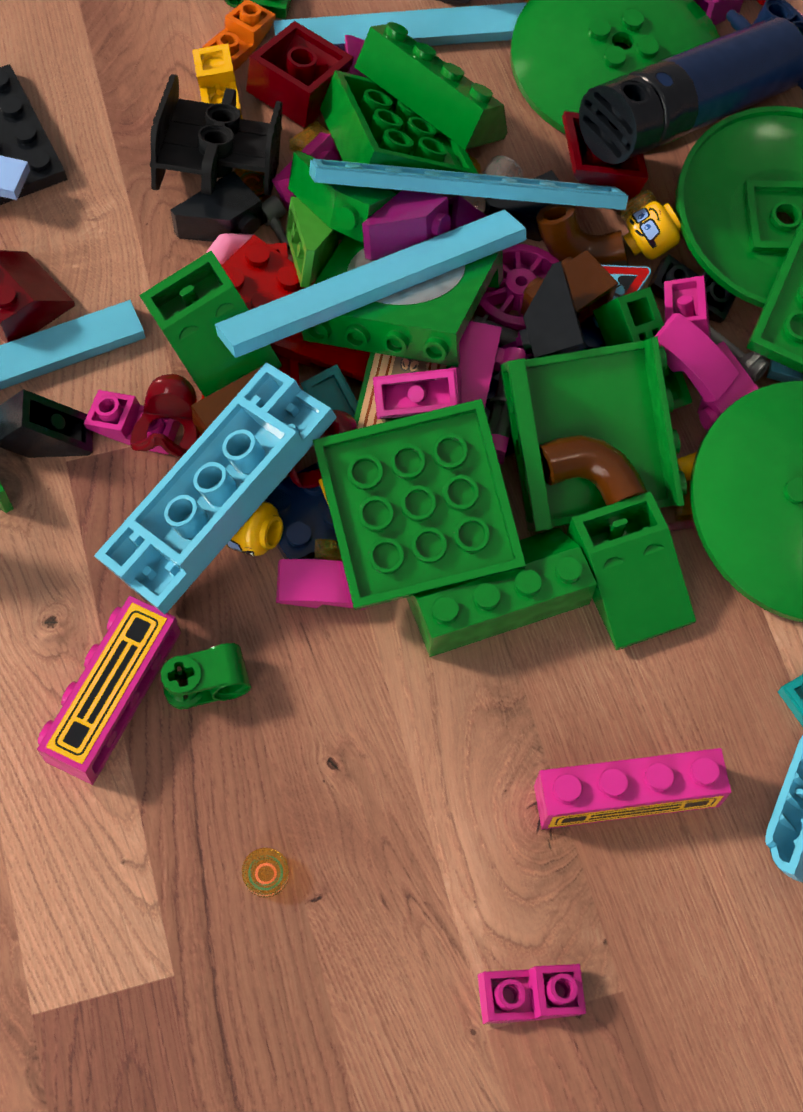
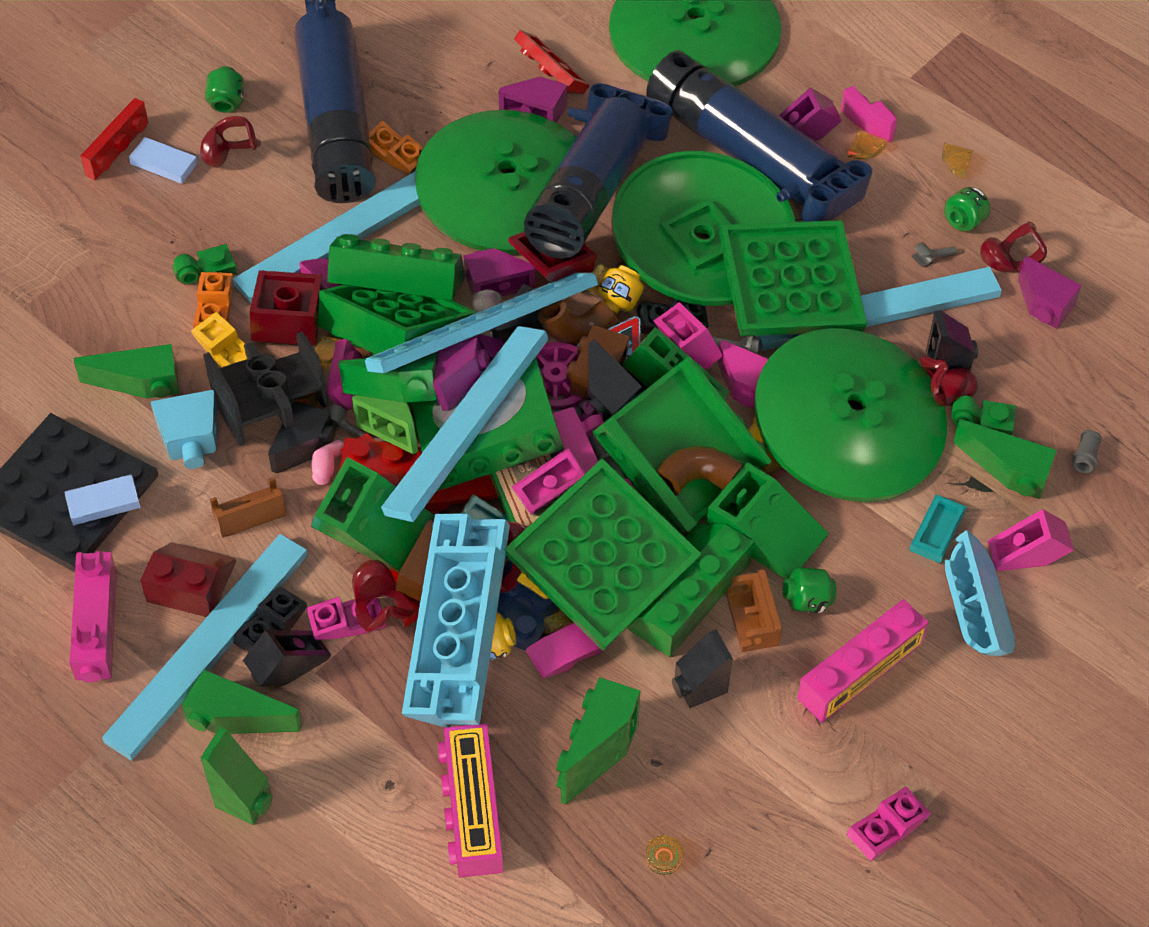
camera: 30 degrees left, 10 degrees down
green piece [161,643,251,709] -> none
dark pink slope [654,313,739,402] -> none
none -> green slope [73,344,180,399]
none -> medium azure torso [151,390,218,469]
none -> dark orange hinge [209,477,287,538]
none -> black slope [234,586,307,653]
none -> magenta slope [464,248,535,303]
none -> green slope [556,677,641,805]
none -> black slope [672,629,733,708]
none -> dark orange hinge [726,569,782,652]
none -> green head [782,567,837,614]

